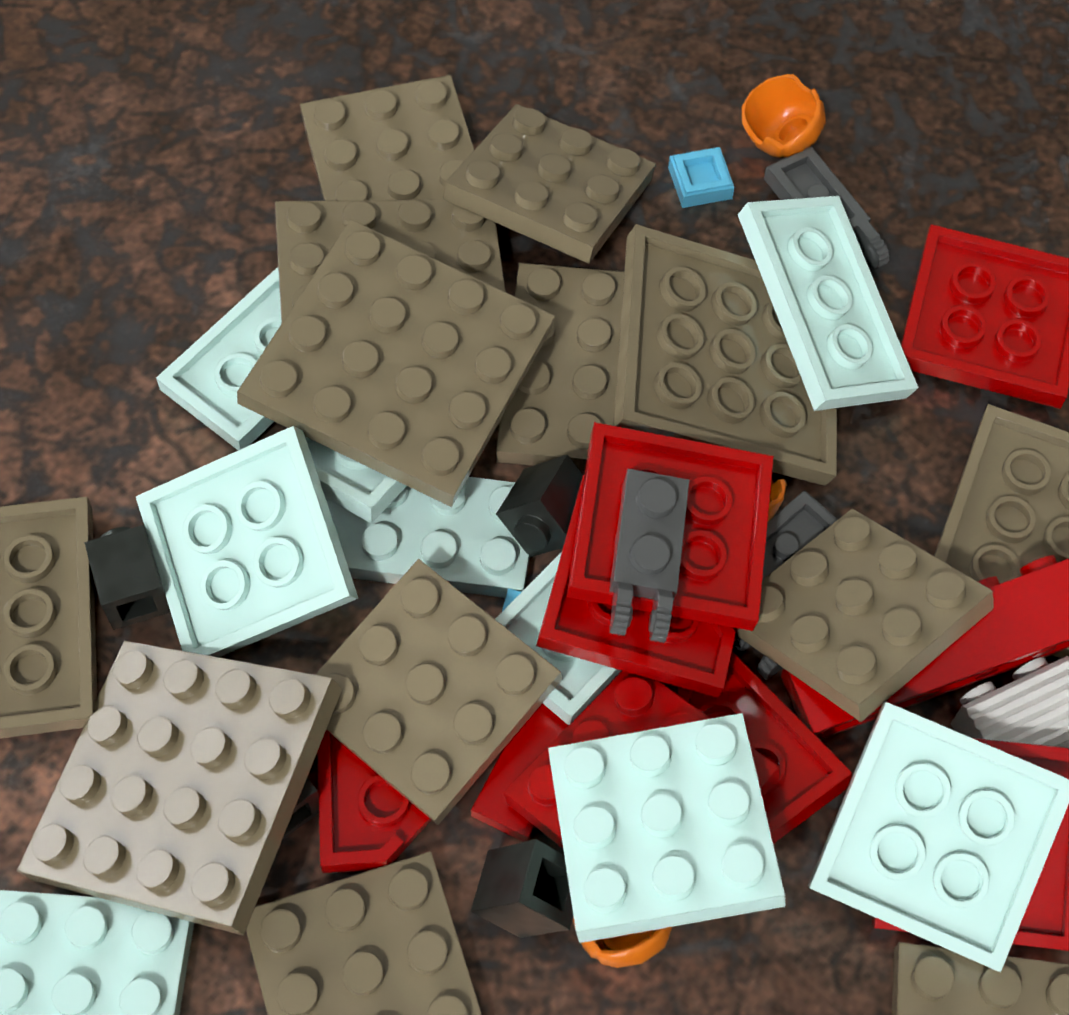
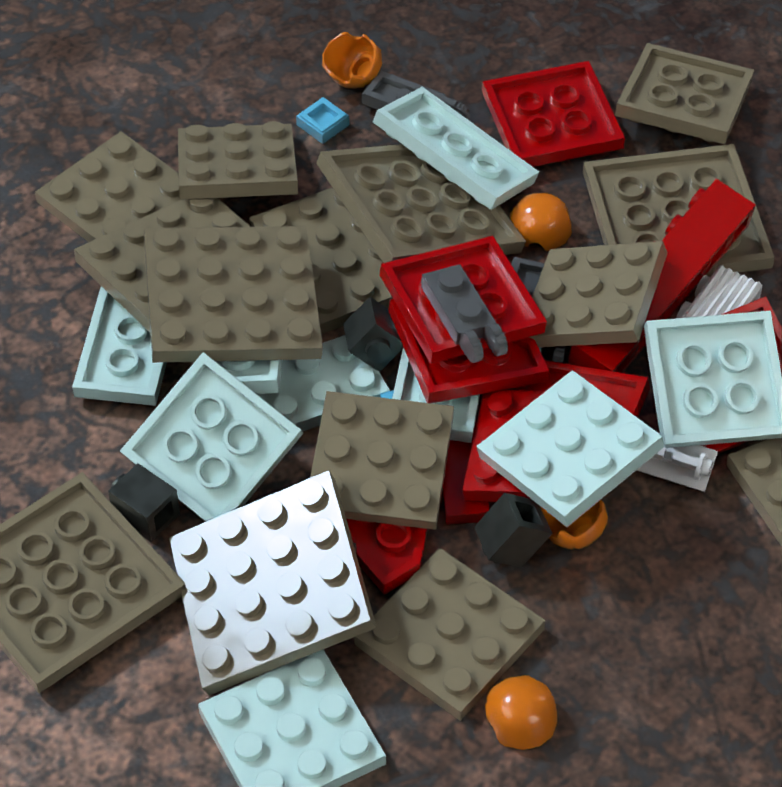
camera: 30 degrees left, 10 degrees down
none -> orange hair [510,193,572,251]
none -> white hinge [636,433,718,492]

